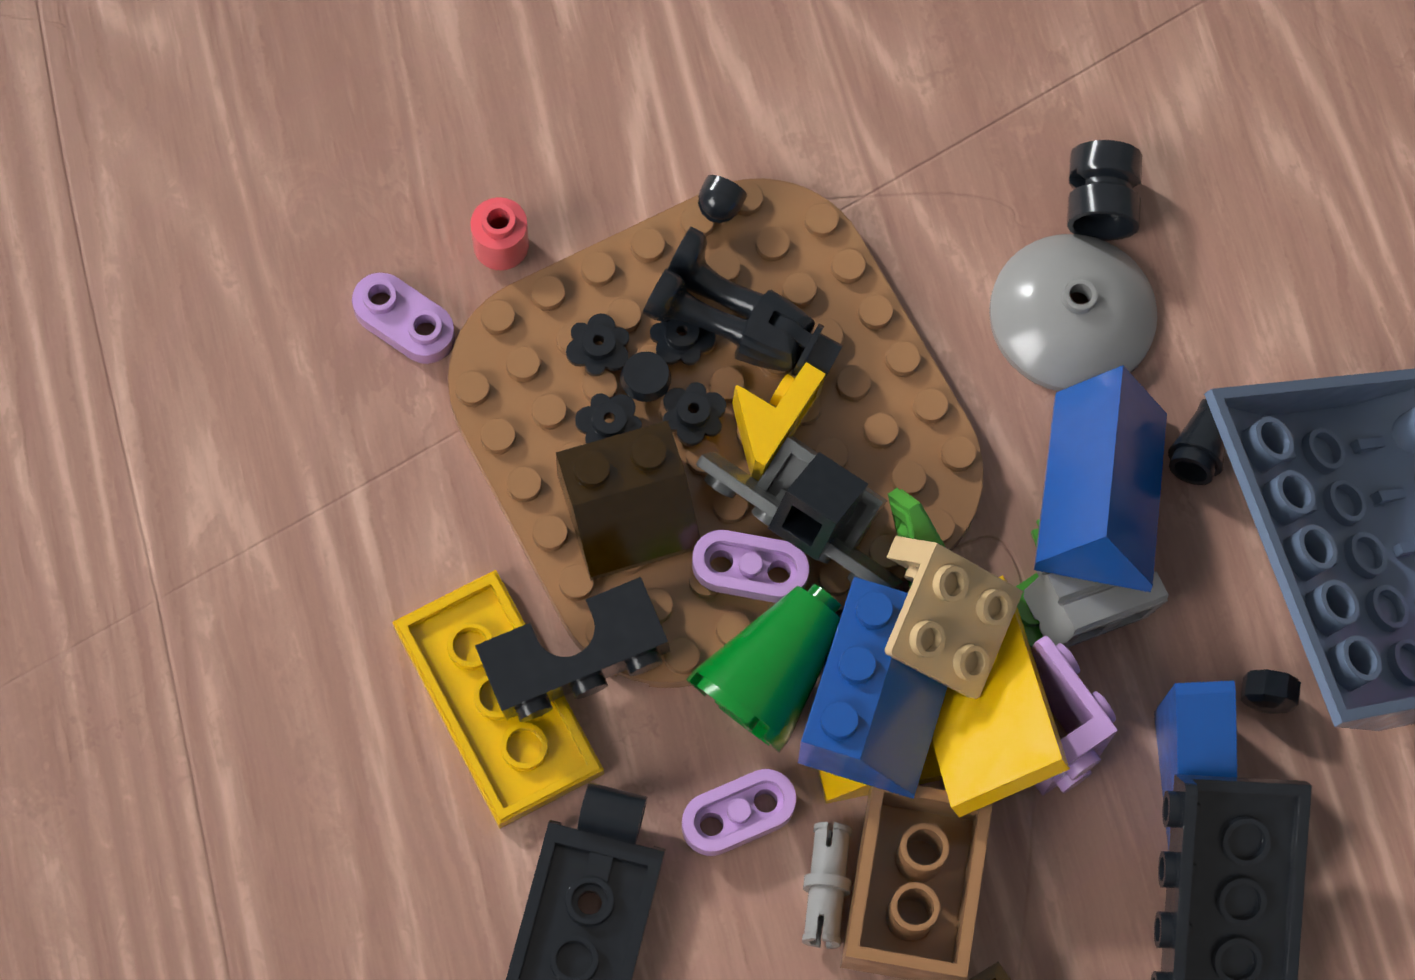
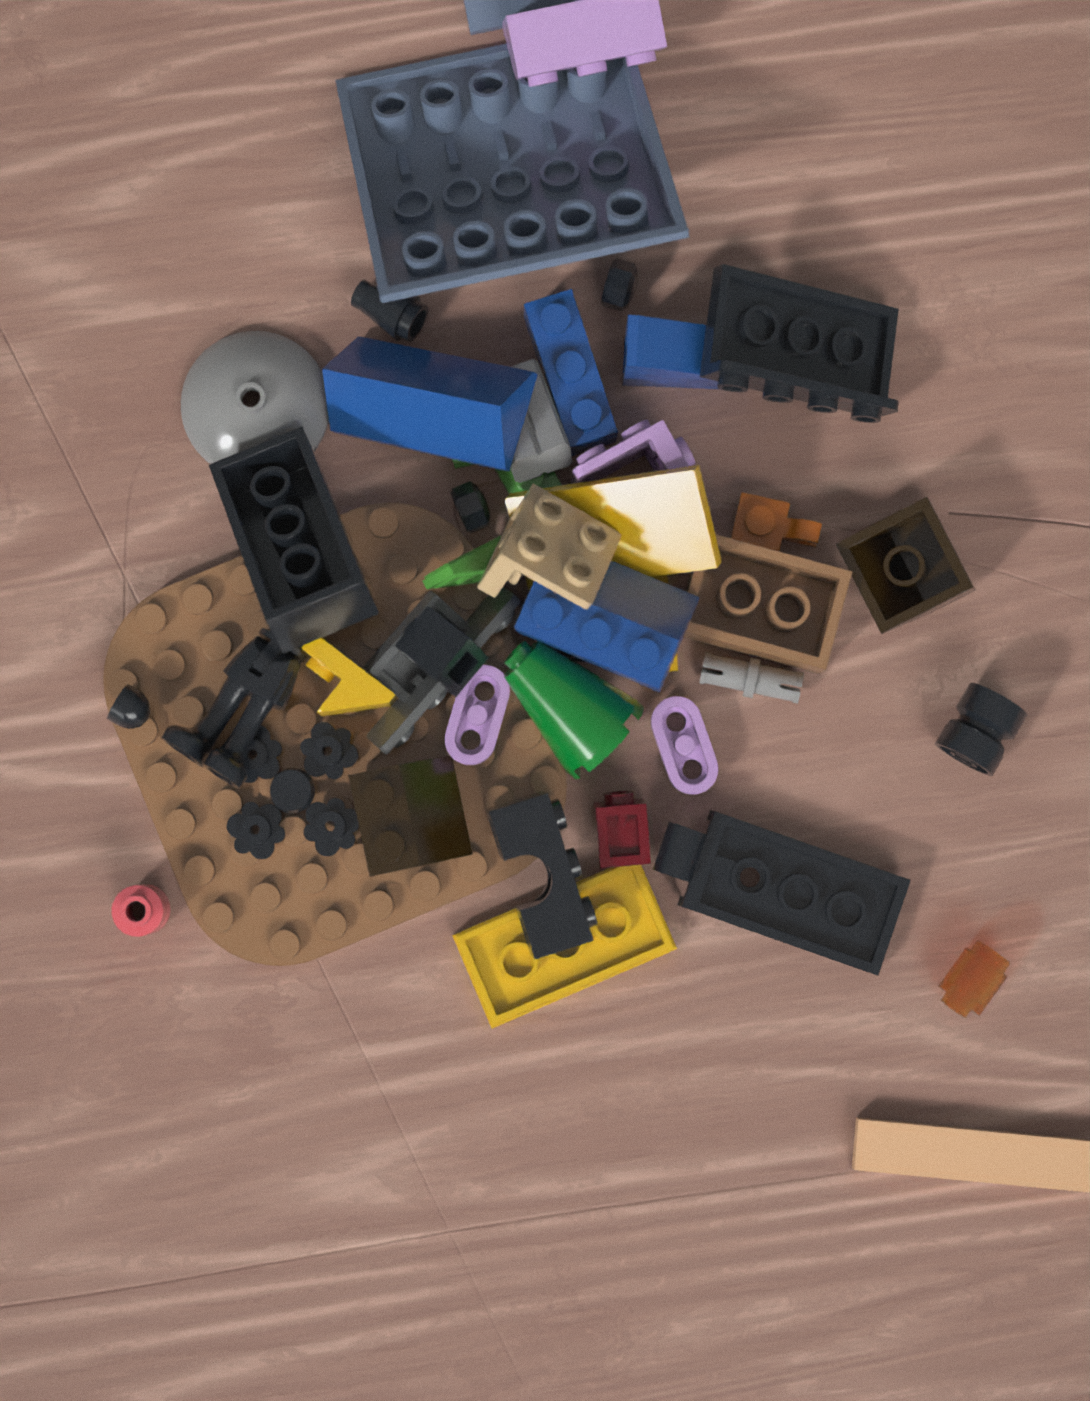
camera: 85 degrees left, 15 degrees up
lavender plate [352,273,455,364] -> none
black wheel [1067,140,1142,241] -> none
none -> black brick [209,426,379,653]
none -> black tile [450,481,490,534]
none -> blue arch [524,289,618,456]
none -> dark red bracket [593,791,651,868]
none -> orange plate [731,492,822,551]

